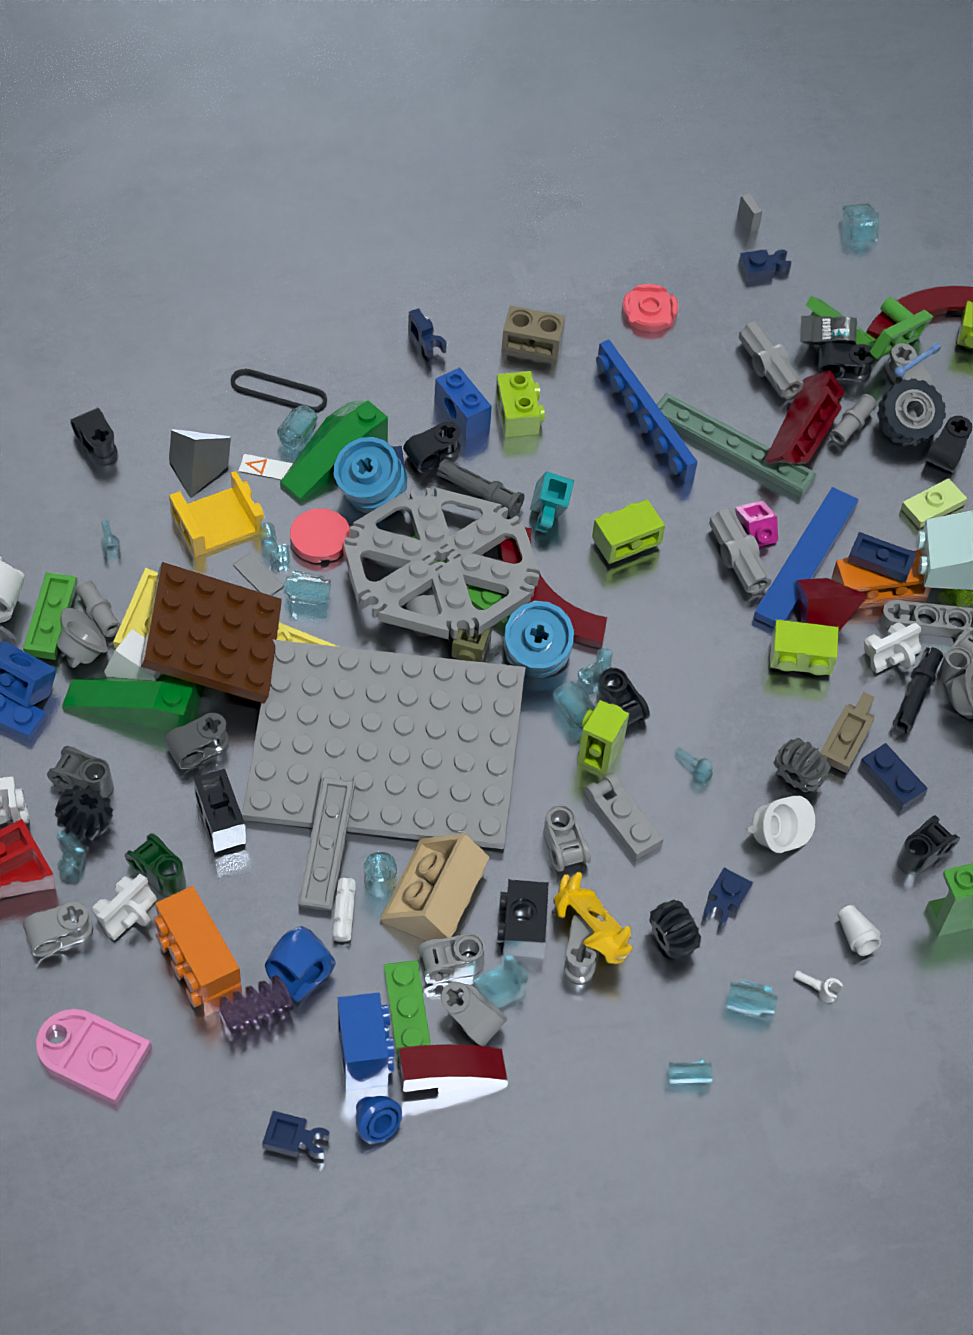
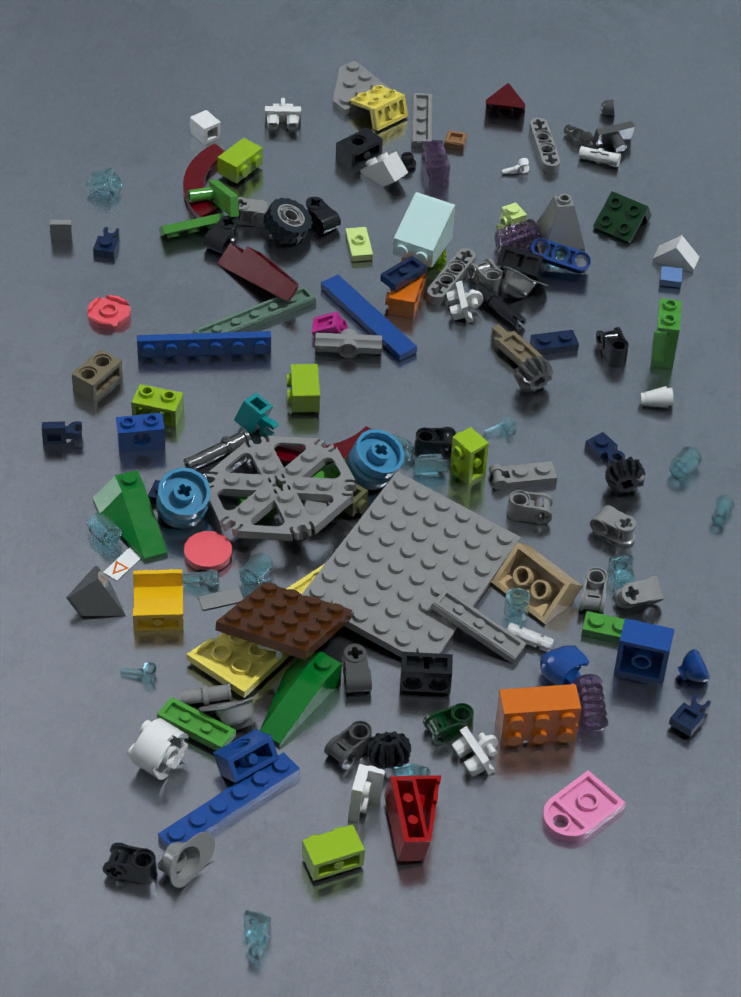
camera: 65 degrees left, 10 degrees down
light grey piece [23,901,93,957] -> none
black piece [70,407,118,465] -> none
white slope [104,629,161,681] -> none
black piece [230,368,327,411] -> none
dark red slope [399,1044,508,1093] -> none
black piece [403,421,461,473] -> none
black brick [497,879,549,958] -> none
yellow piece [553,872,633,964] -> none
light grey piece [738,322,803,400] -> none
white piece [746,796,815,853] -> none
lime brick [770,619,838,675] -> none
white hand [794,970,843,1003] -> none
dark red slope [796,578,869,632] -> none
dark grey leg [800,316,857,345] -> none
light grey pin [829,394,877,445] -> none
medium blue hinge [894,343,942,378] -> none

